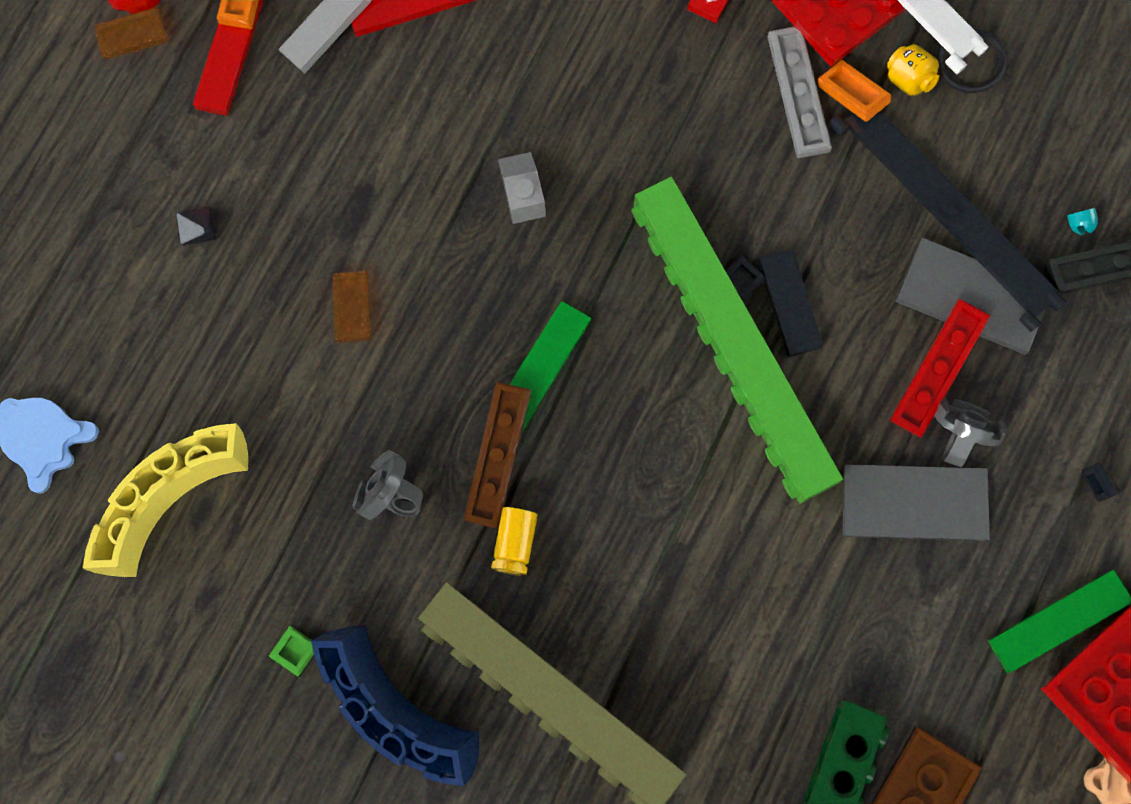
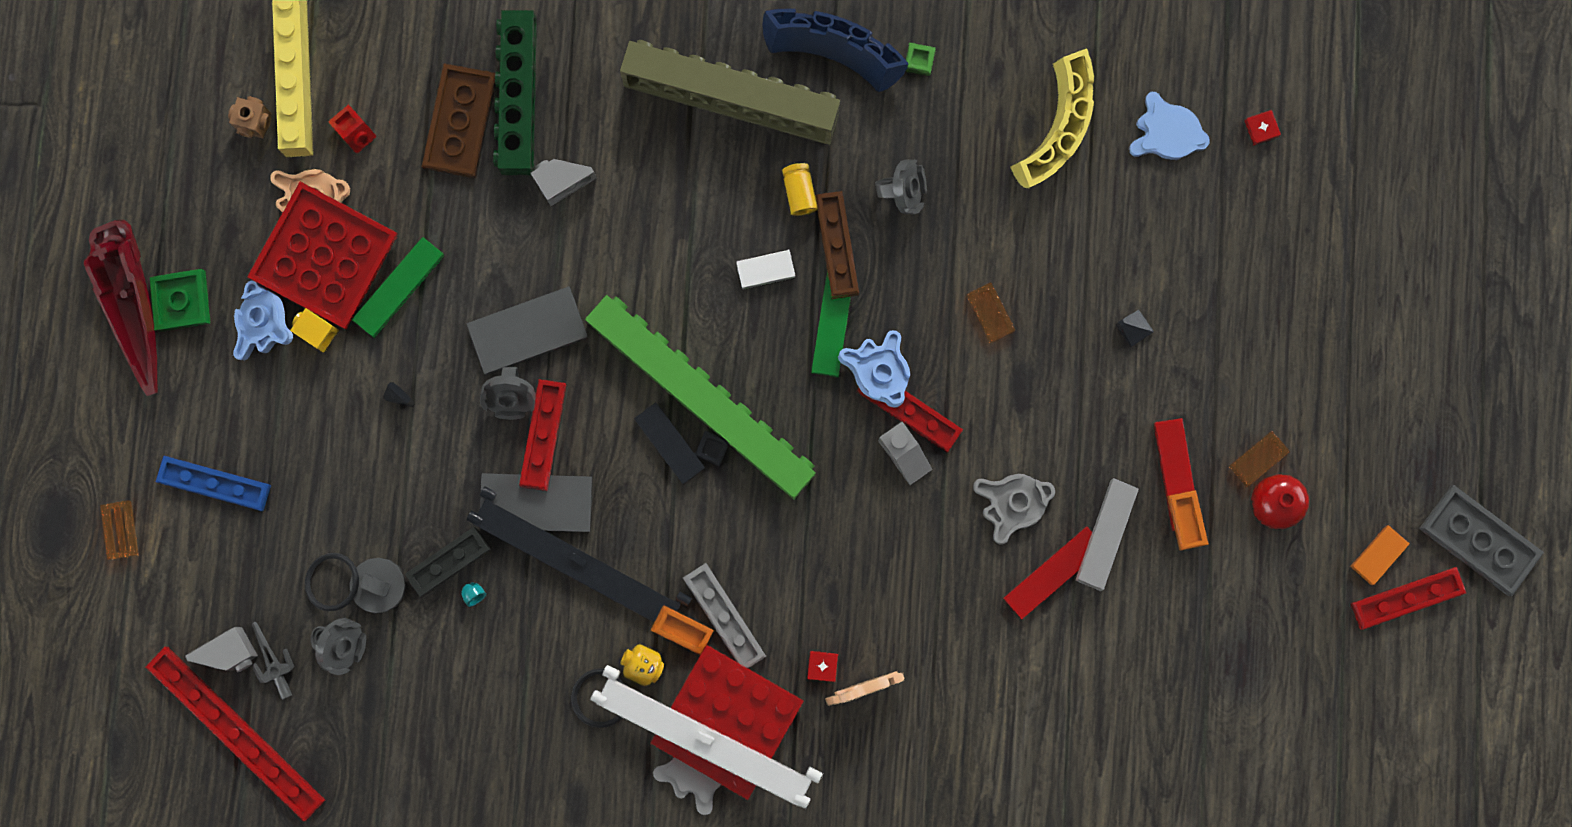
camera: 155 degrees right, 5 degrees up
none -> light grey slope [531,159,597,206]
none -> white tile [736,250,795,289]
none -> light blue tile [838,330,910,407]
none -> red tile [857,388,963,453]
none -> light grey tile [973,474,1055,545]

